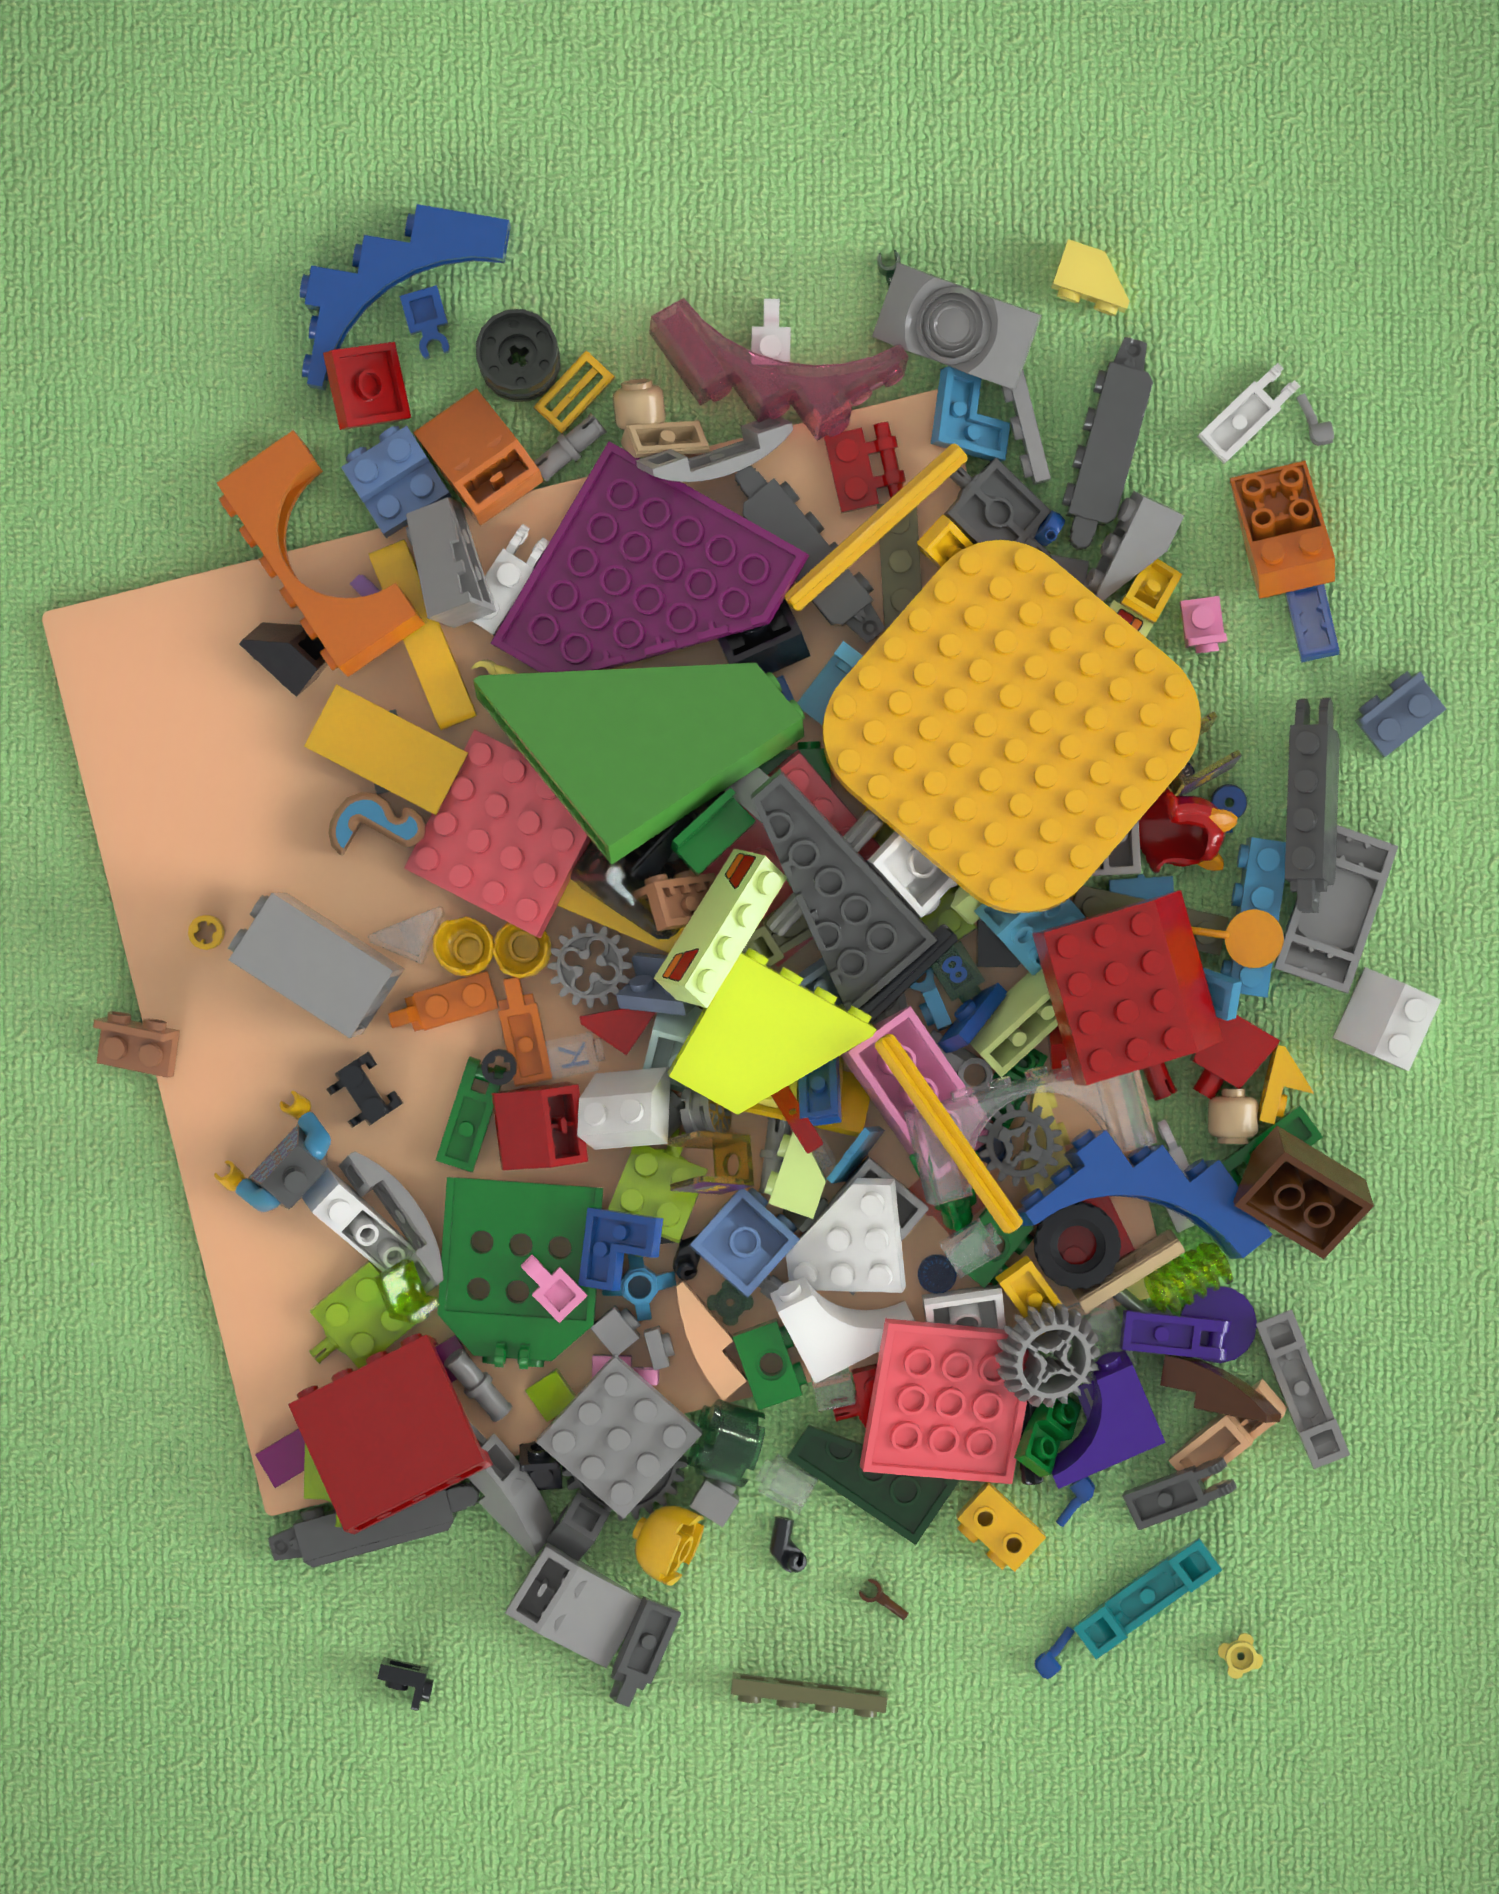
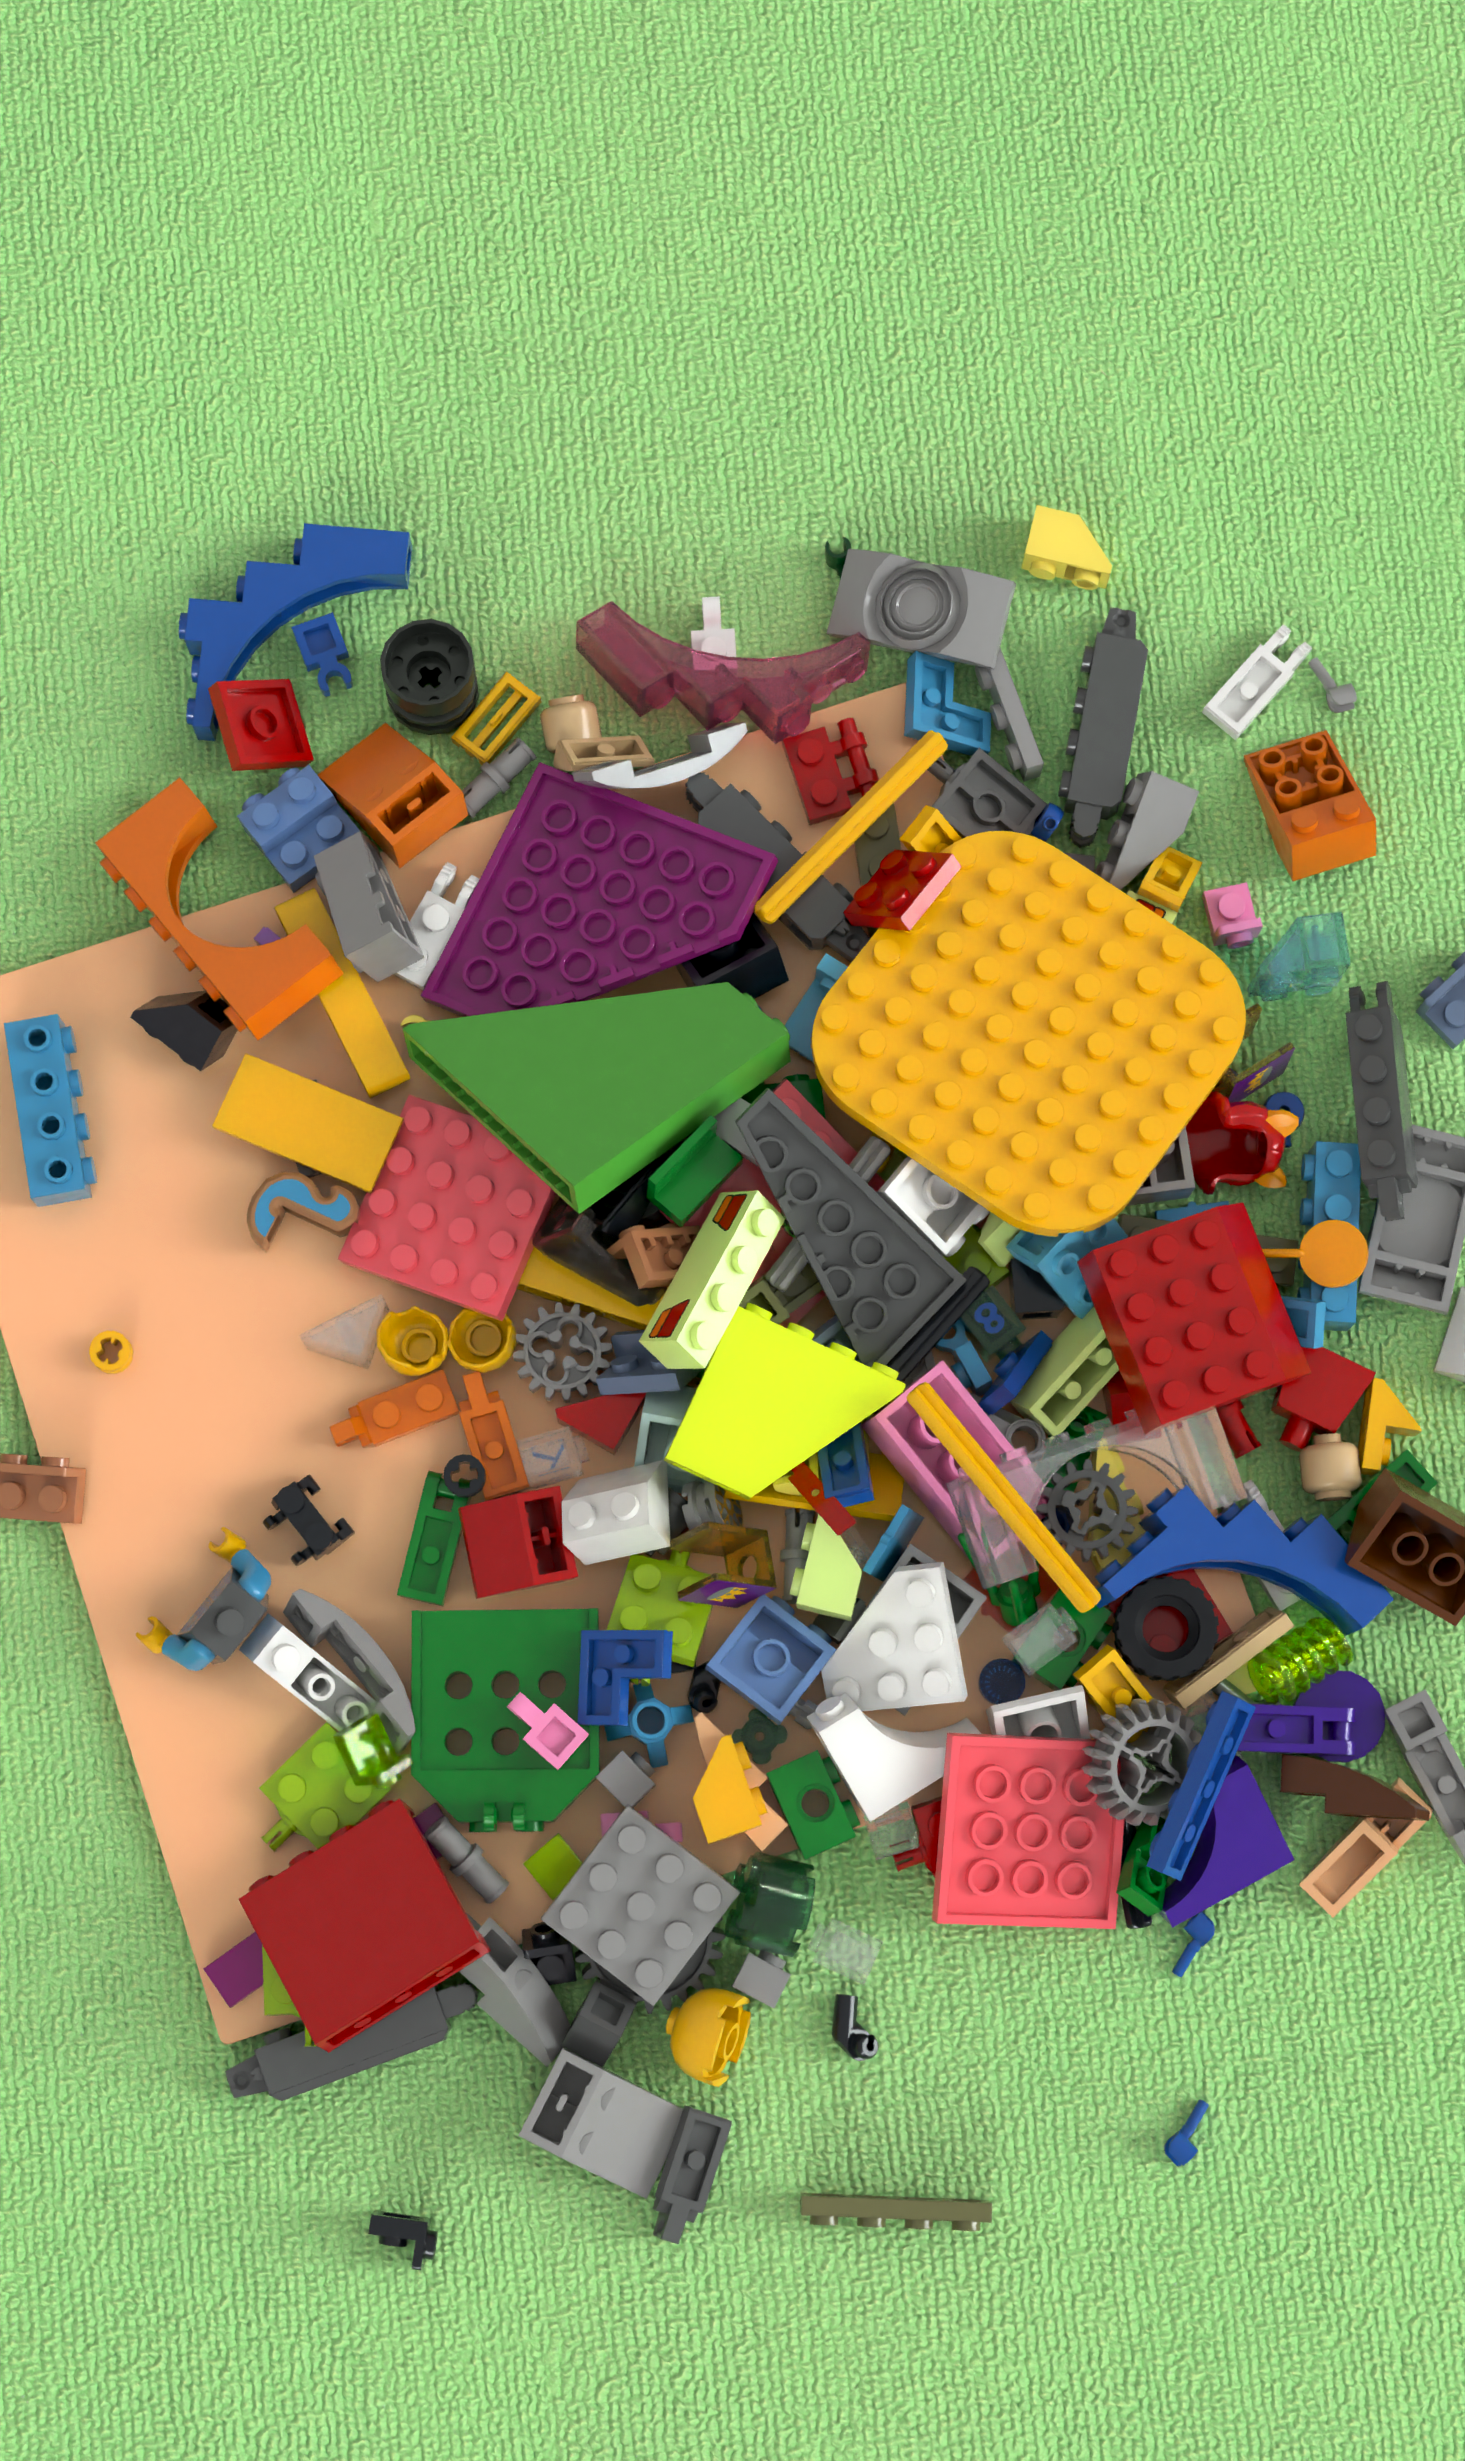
camera: 10 degrees left, 10 degrees down
light grey brick [228,893,404,1038] -> none
light grey plate [644,1325,675,1371] -> none
dark green wing [787,1424,959,1545] -> none
reddish brown hand [859,1579,909,1620] -> none
yellow brick [956,1482,1046,1572] -> none
teal slope [1073,1538,1222,1660] -> none
dark grey hinge [1122,1457,1237,1530] -> none
light yellow plate [1218,1633,1263,1679] -> none
blue plate [1285,584,1340,663] -> none
none -> dark azure brick [4,1014,97,1207]
none -> yellow slope [693,1734,768,1845]
none -> red plate [843,849,962,931]
none -> blue plate [1146,1691,1256,1881]
none -> clear light blue slope [1247,912,1351,1001]

